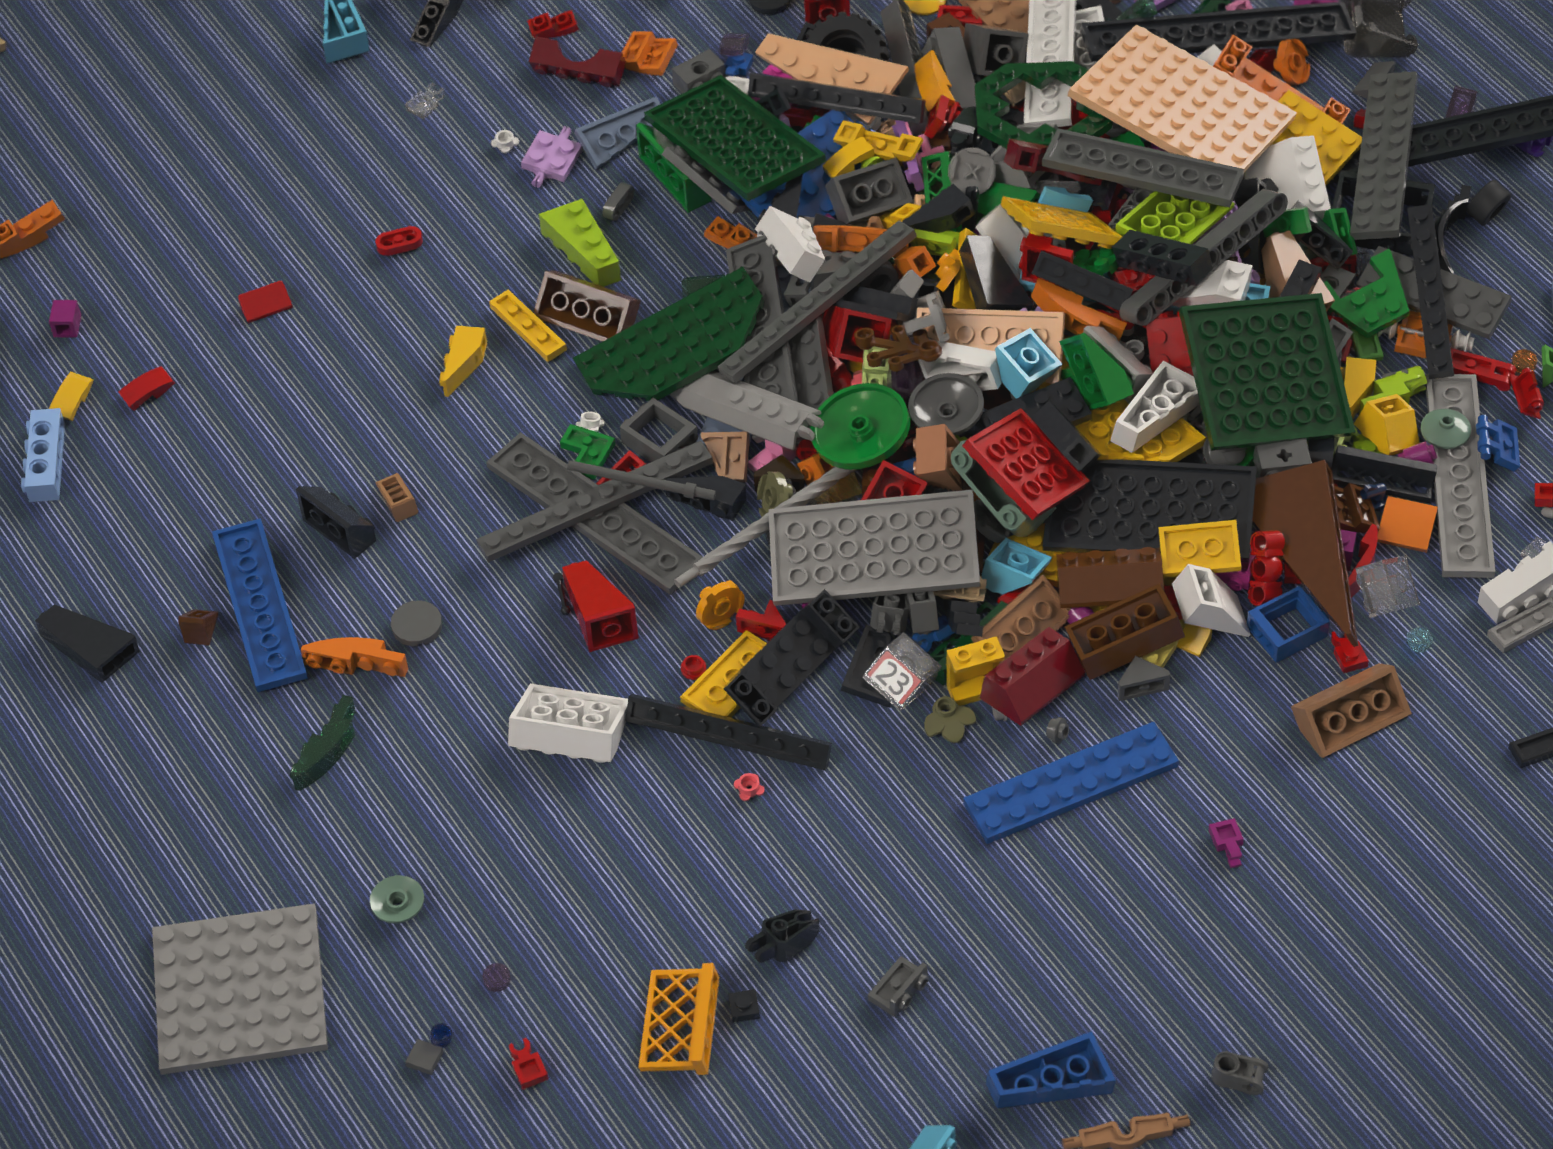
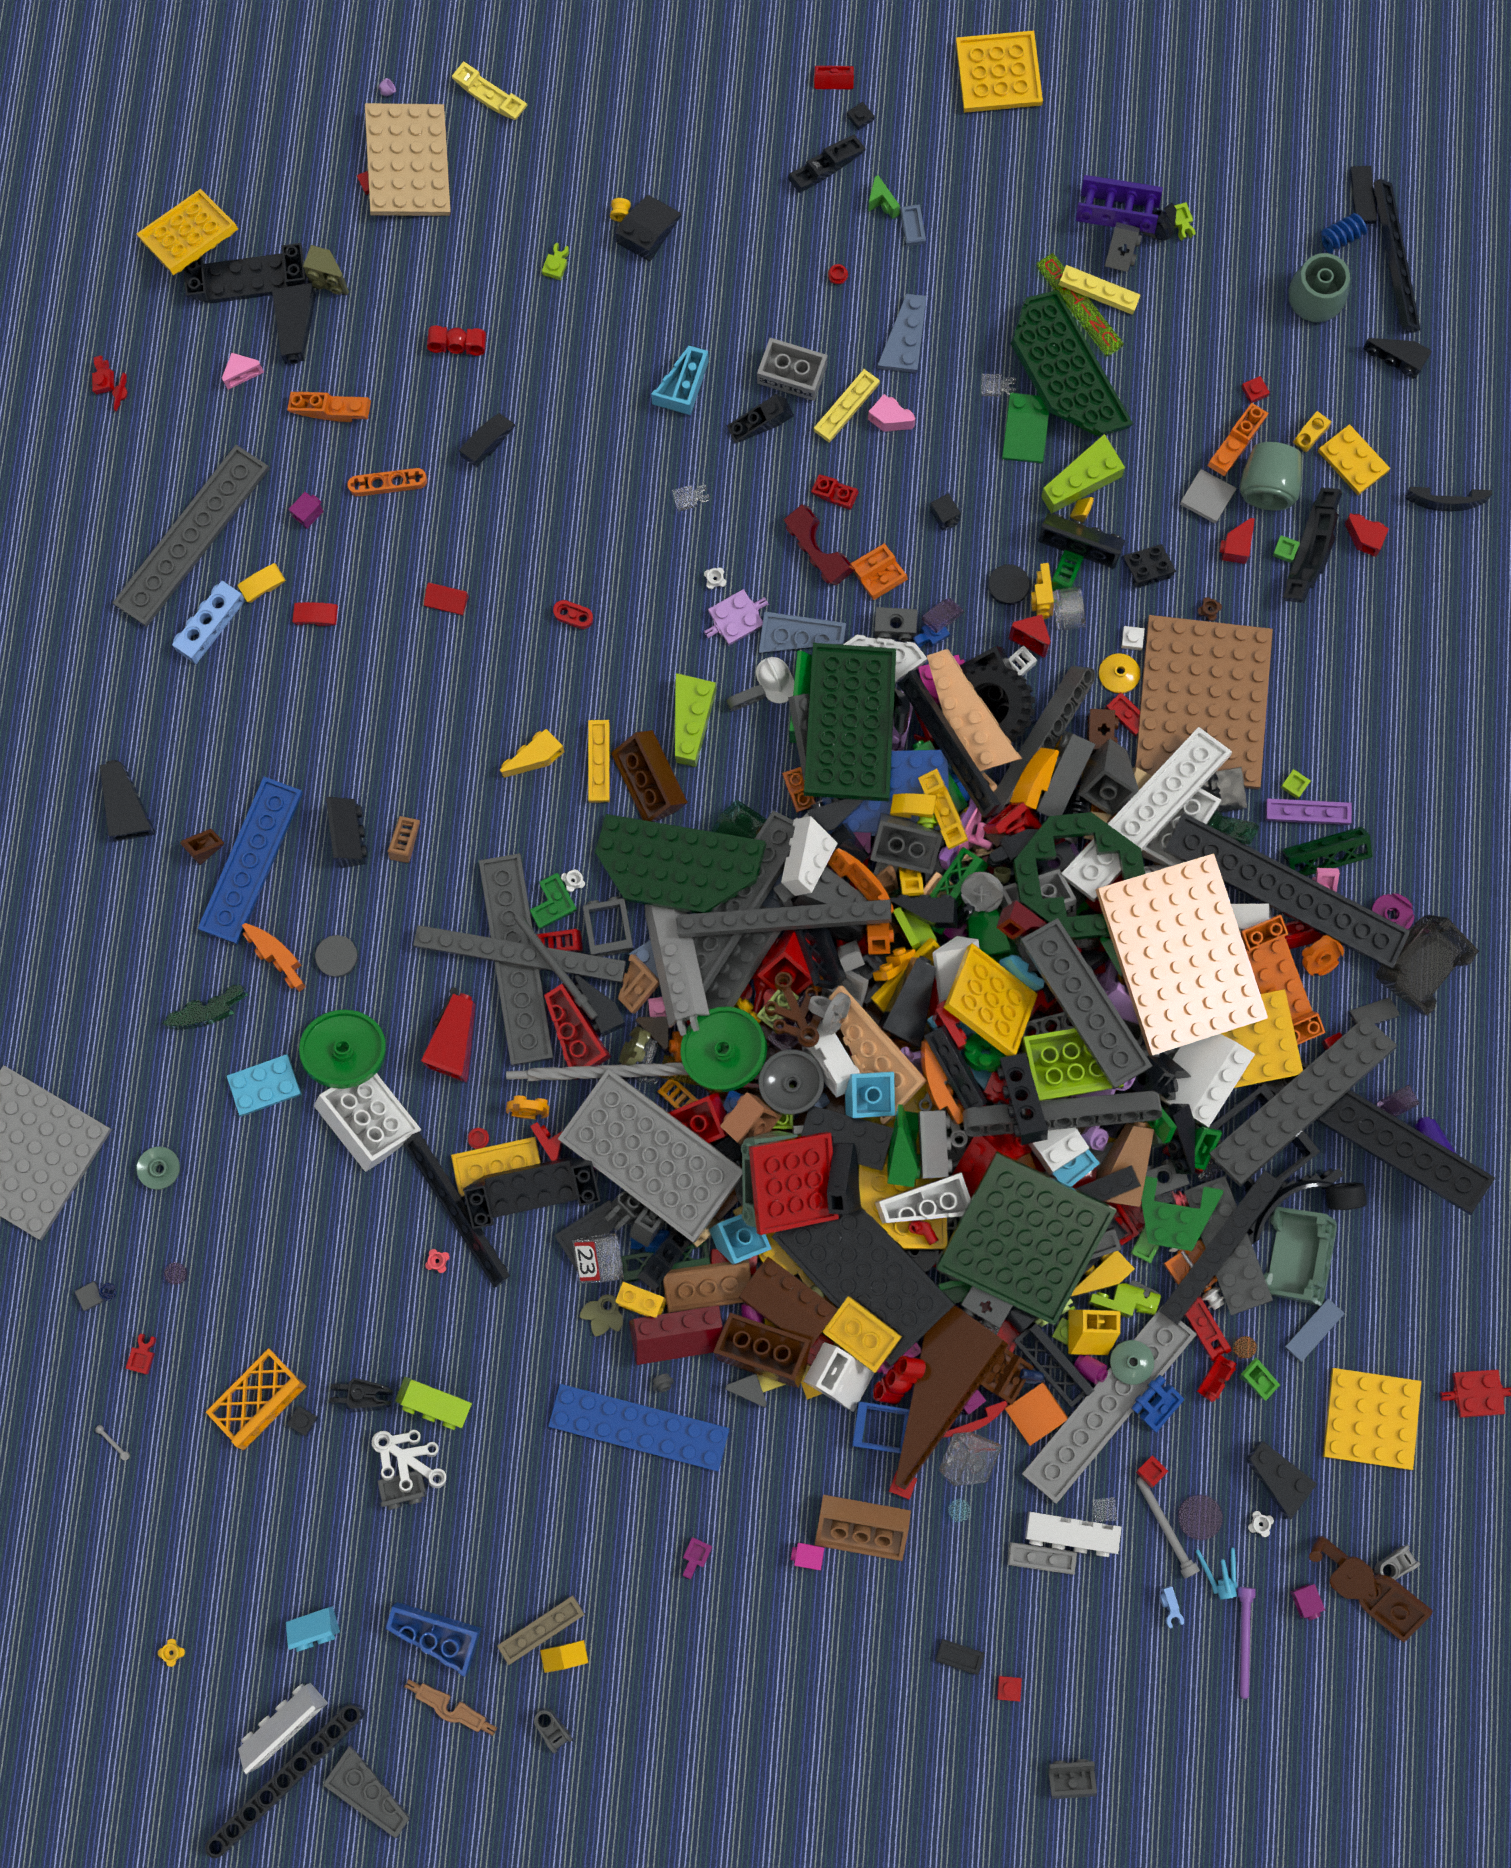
camera: 40 degrees right, 25 degrees up
none -> medium azure plate [227,1054,302,1117]
none -> green dish [299,1010,386,1089]
none -> orange beam [348,468,428,496]
none -> white plant [372,1430,446,1493]
none -> lime wedge [395,1377,472,1430]
none -> red piece [427,325,487,356]
none -> black slope [459,413,515,468]
none -> dark tan plate [497,1595,585,1665]
none -> yellow slope [540,1640,589,1673]
none -> lime plate [542,243,569,281]
none -> red wedge [544,984,611,1080]
none -> white piece [756,657,794,704]
none -> dark pink brick [791,1543,824,1570]
none -> red arm [908,1220,939,1245]
none -> sand green windscreen [1264,1206,1337,1306]

